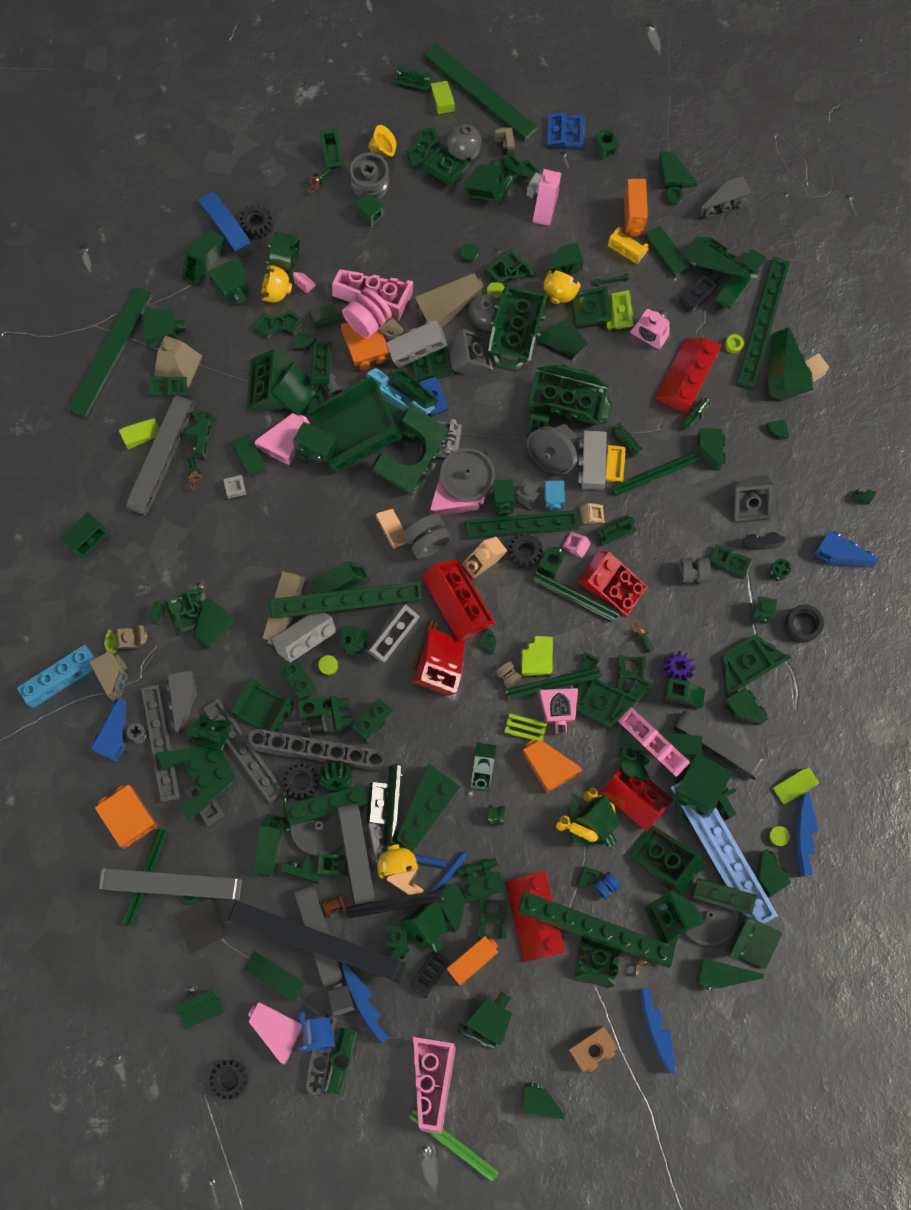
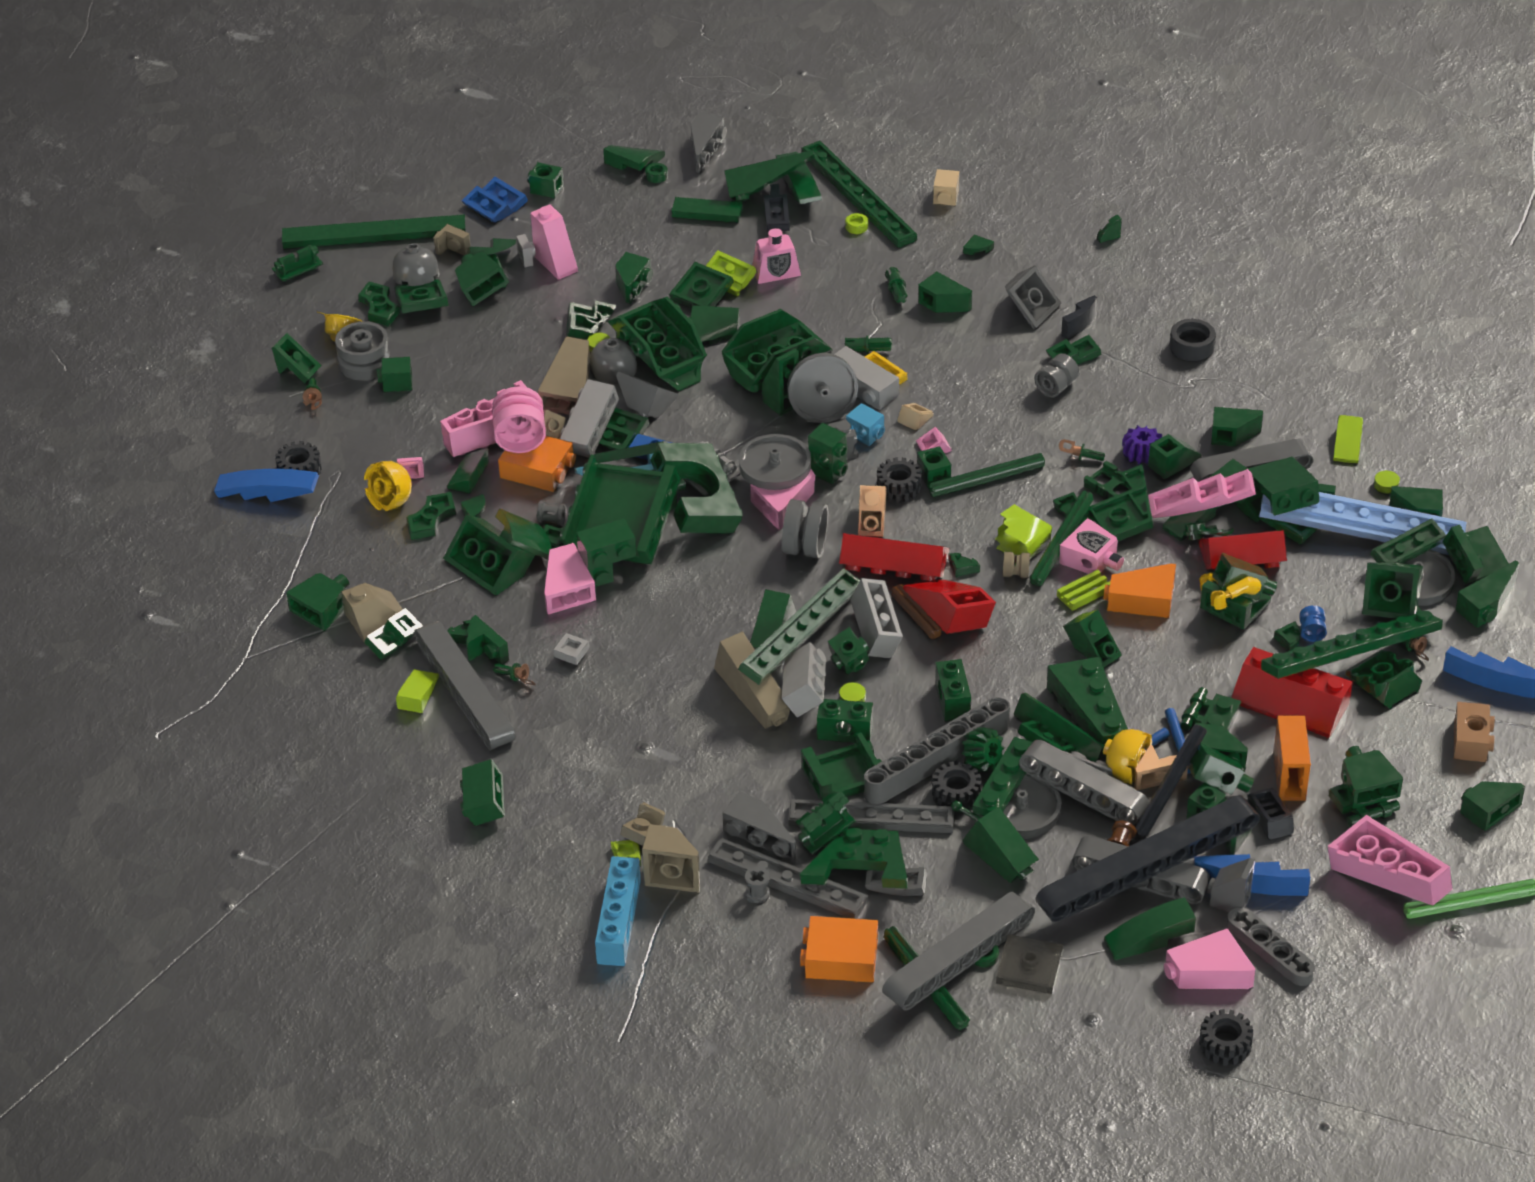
camera: 45 degrees left, 30 degrees down
dark green tile [68,287,153,418] -> none
blue slope [91,697,127,762] -> none
dark green tile [149,600,166,625] -> none
dark green slope [164,588,203,636] -> none
dark green panel [174,989,224,1029] -> none
dark green slope [182,230,225,286] -> none
dark green slope [193,598,236,650] -> none
dark green torso [208,257,249,304] -> none
dark green slope [232,434,266,475] -> none
dark green brick [266,232,301,273] -> none
dark green slope [280,853,322,884] -> none
dark green hips [298,695,353,738] -> none
blue hat [298,1010,335,1052] -> none
dark green tile [311,342,332,384] -> none
dark green slope [318,853,349,876] -> none
dark green piece [324,1027,358,1096] -> none
light nougat slope [376,509,407,550] -> none
lime slope [431,81,455,114] -> none
dark green tile [460,243,478,262] -> none
dark green tile [465,510,579,540] -> none
dark green piece [478,899,508,939] -> none
dark green wheel [488,805,505,826] -> none
yellow cylinder [543,270,581,304] -> none
red slope [577,551,648,617] -> none
dark green hinge [594,273,631,287] -> none
dark green hinge [595,514,637,546] -> none
yellow hinge [608,226,649,264] -> none
dark green axle [612,452,698,496] -> none
orange brick [624,179,648,237] -> none
dark green slope [629,825,705,896] -> none
red slope [655,338,722,414] -> none
dark green wing [722,635,792,697] -> none
dark green brick [751,596,777,624] -> none
dark green wedge [768,327,814,401] -> none
dark green wheel [769,559,792,581] -> none
blue slope [795,792,819,877] -> none
blue slope [814,530,880,567] -> none

